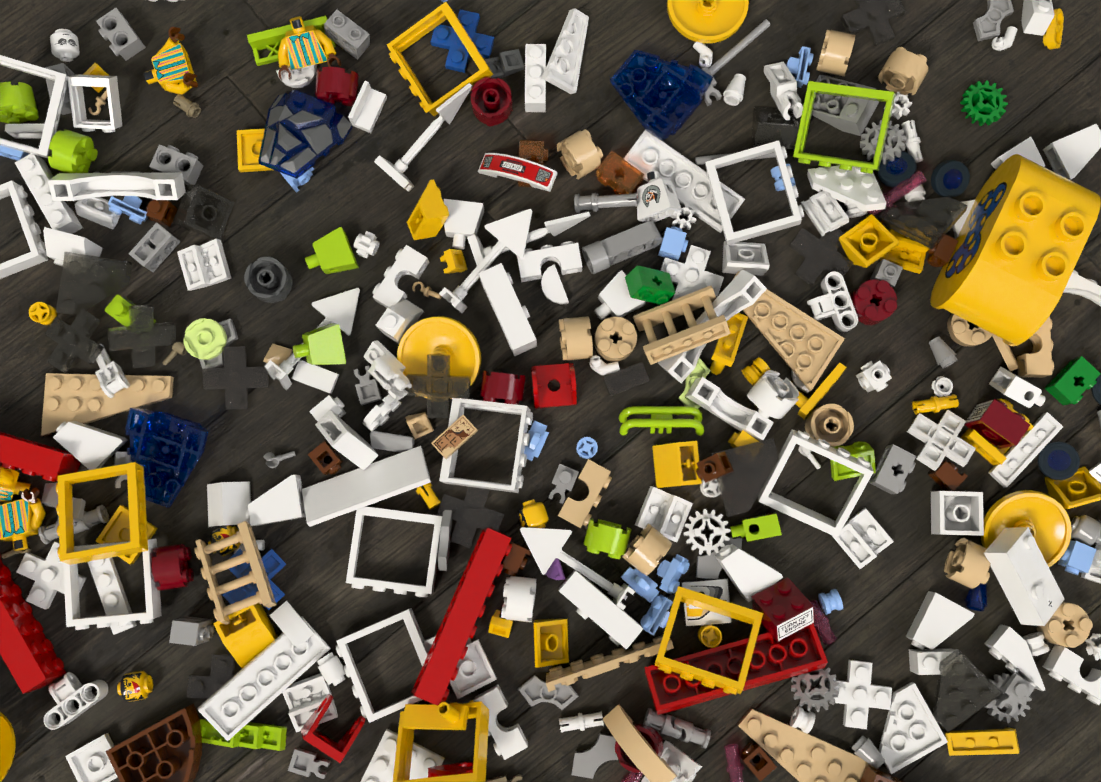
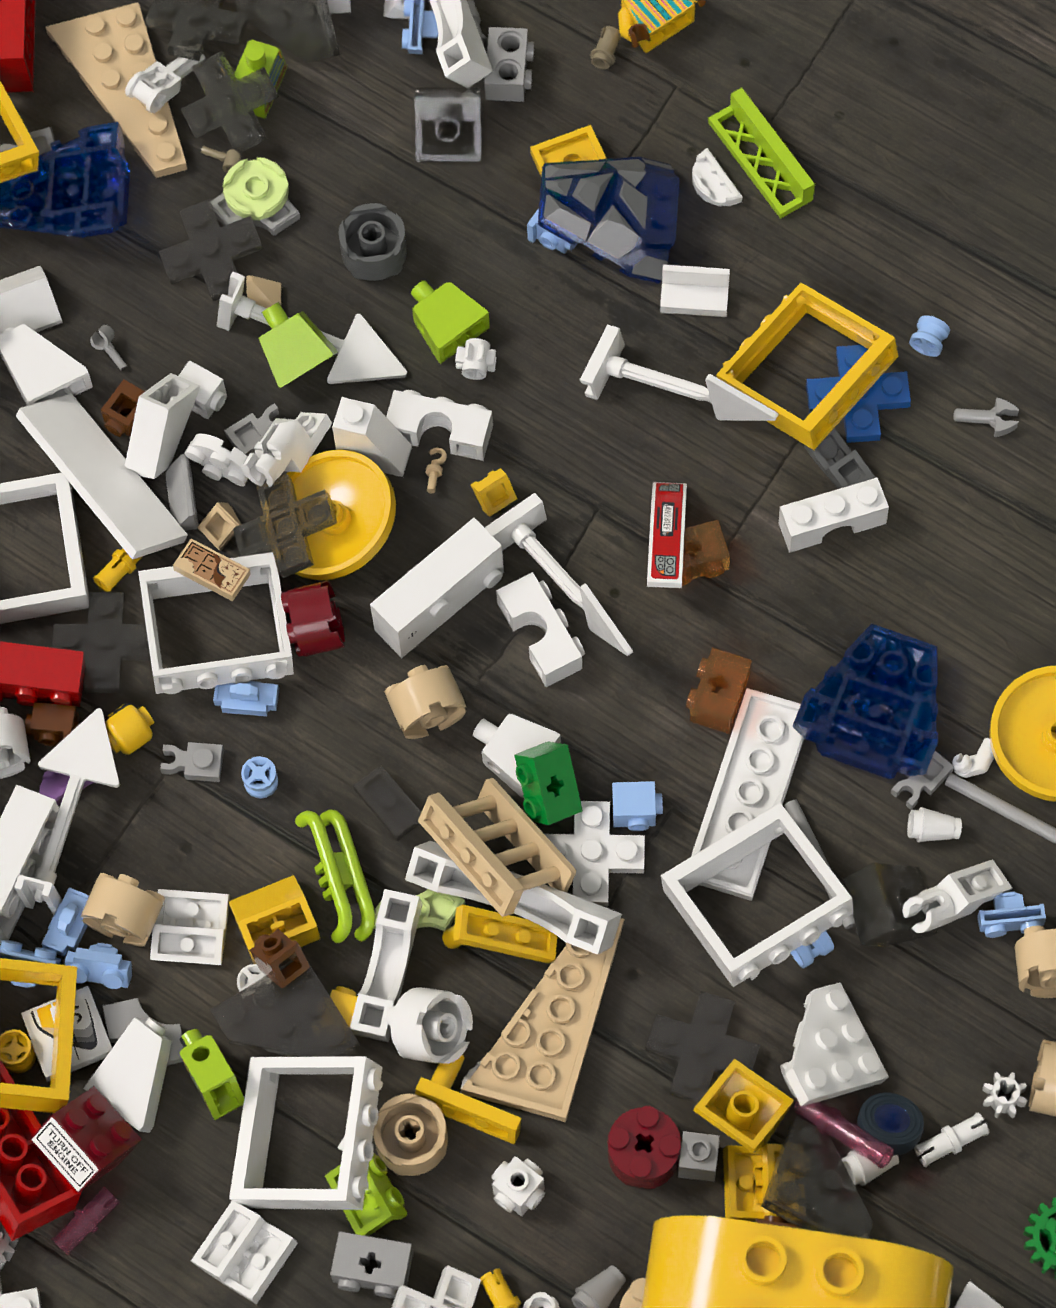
camera: 75 degrees right, 15 degrees down
white slope [53,421,128,470] -> none
light grey brick [129,222,181,272] -> none
reddish brown brick [146,199,178,227] -> none
white slope [177,239,231,291] -> none
torso [278,16,342,81] -> none
white tile [291,360,339,394] -> none
dark red brick [315,67,358,106] -> none
light grey brick [324,9,370,60] -> none
yellow slope [407,179,449,240] -> none
light grey tile [438,510,452,571] -> none
white piece [439,209,532,313] -> none
white torso [444,199,484,249] -> none
dark red brick [471,77,513,127] -> none
red hose [531,363,577,409] -> none
white tile [541,264,569,304] -> none
white wing [542,8,589,94] -> none
tan brick [557,129,603,179] -> none
tan arch [558,459,612,528] -> none
light grey pin [574,193,638,213] -> none
light grey beam [582,221,663,274] -> none
lime brick [584,519,631,559] -> none
white arm [589,355,620,375] -> none
tan brick [594,317,637,362] -> none
white torso [637,171,682,223] -> none
white gear [670,204,696,230] -> none
white gear [684,509,731,556] -> none
white slope [722,241,770,275] -> none
yellow wheel [742,357,771,386] -> none
lime window [793,81,895,174] -> none
white plate [801,190,849,236] -> none
light grey slope [803,75,879,136] -> none
white piece [807,271,858,332] -> none
light blue wheel [818,589,843,615] -> none
light grey gear [860,120,906,164] -> none
black wheel [931,160,970,198] -> none

